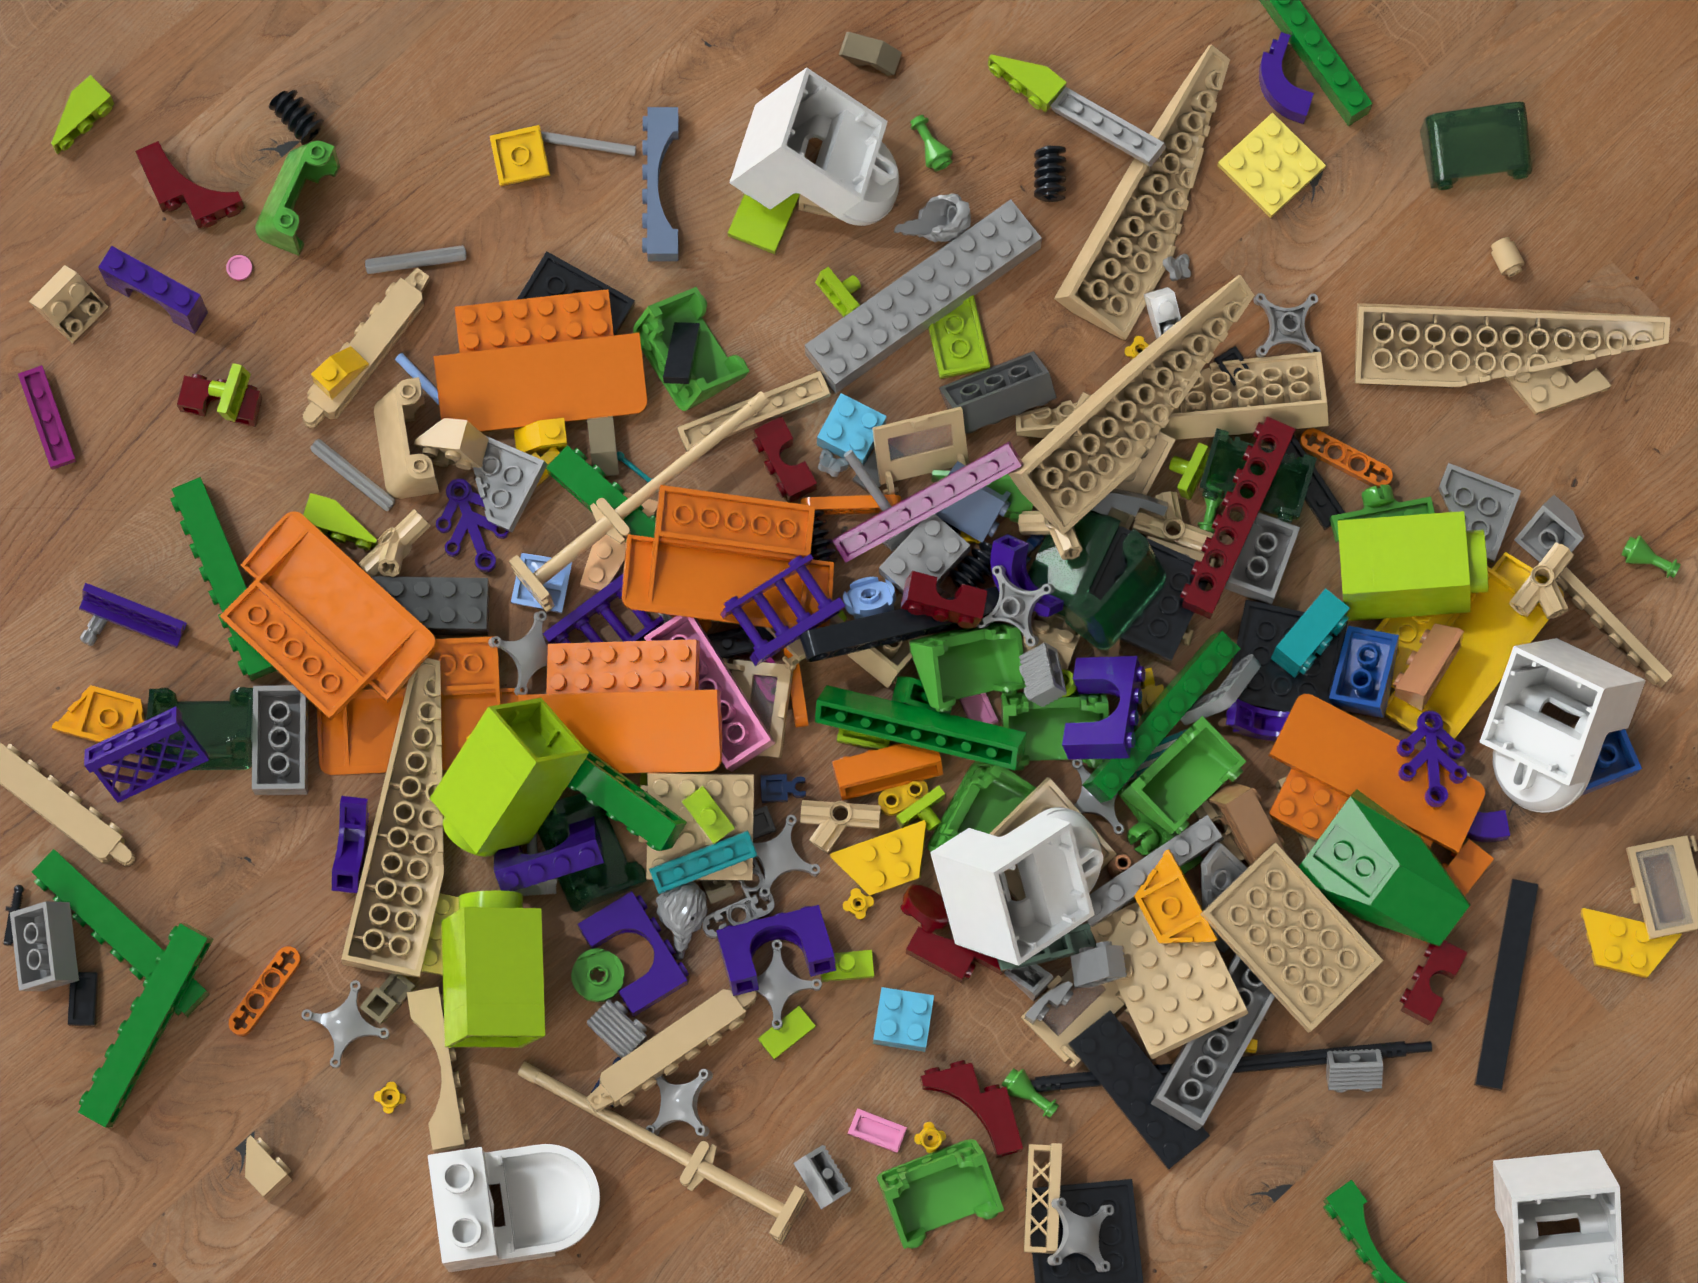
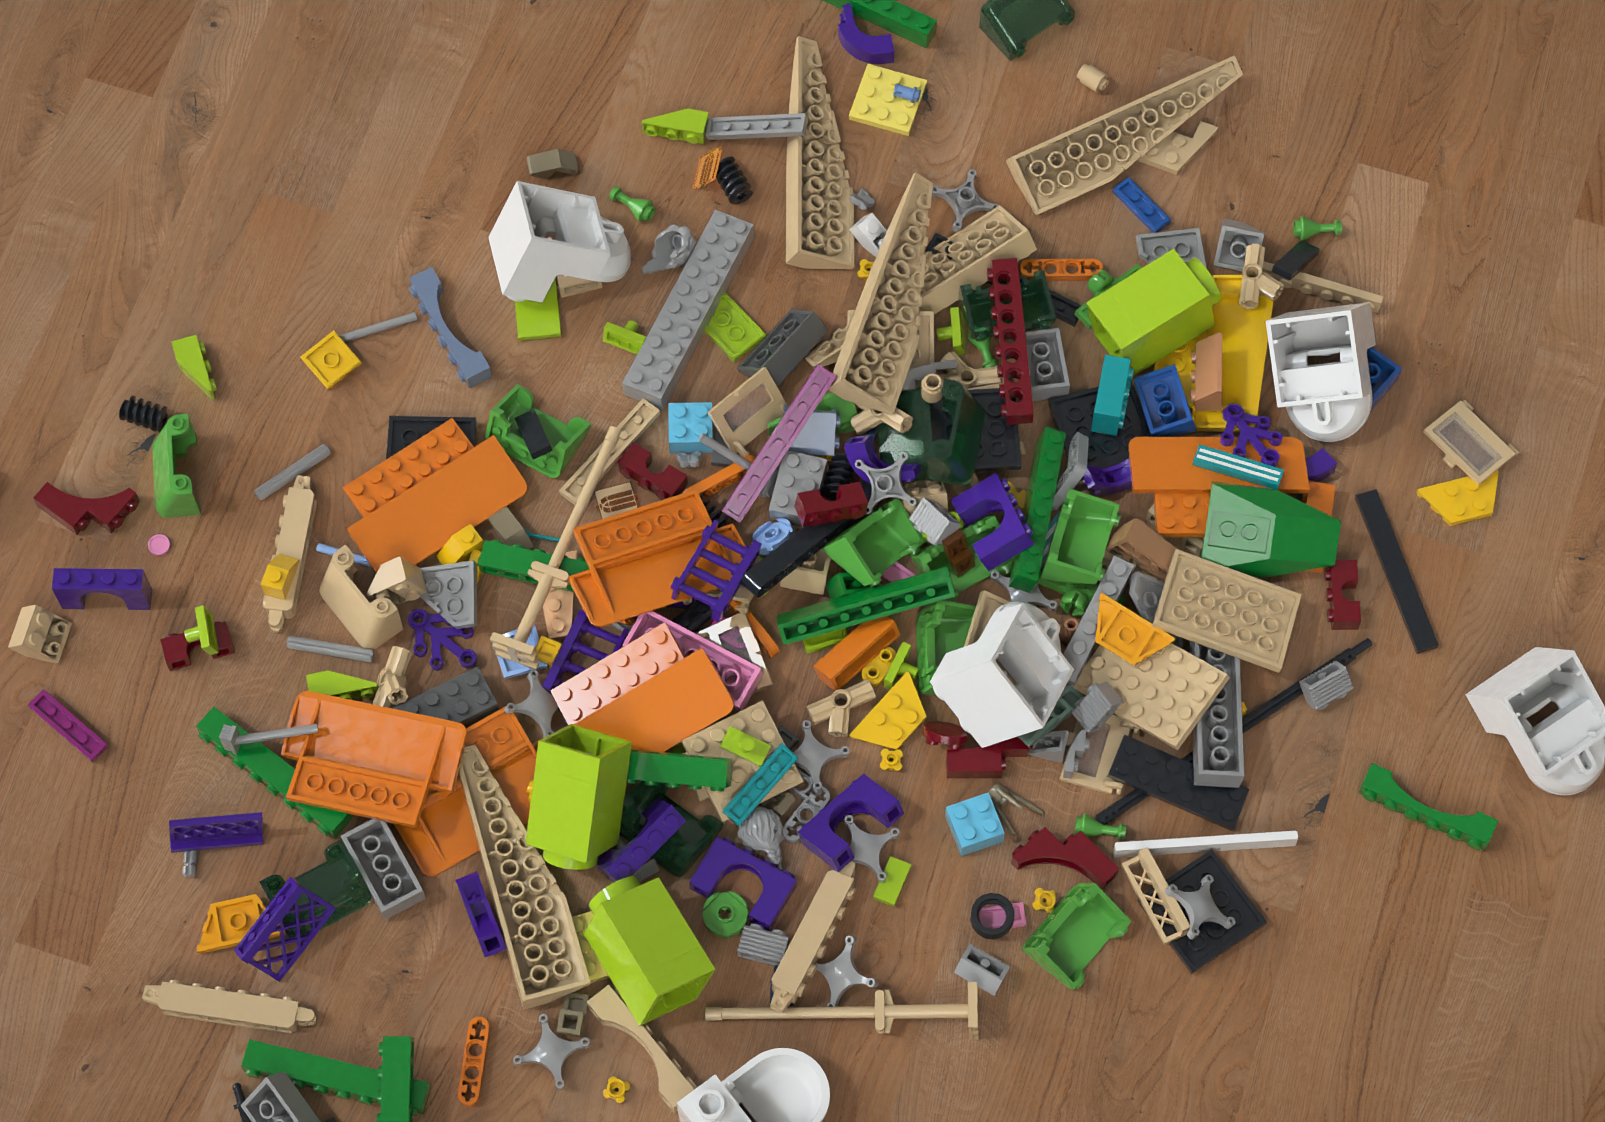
camera: 25 degrees left, 10 degrees down
dark blue plate [760,774,806,803] -> none
lime tile [821,950,874,982] -> none
none -> lime slope [171,335,217,400]
none -> light grey piece [219,724,319,755]
none -> yellow panel [535,635,562,669]
none -> piece [594,481,638,519]
none -> clear orange piece [693,146,723,190]
none -> medium blue pin [893,84,921,103]
none -> tan brick [921,374,944,403]
none -> reddish brown slope [942,529,976,578]
none -> black tyre [970,893,1015,940]
none -> dark tan plant [989,783,1044,835]
none -> blue tile [1112,177,1171,233]
none -> white tile [1113,831,1298,858]
none -> teal tile [1192,444,1284,490]
none -> black tile [1271,240,1320,280]

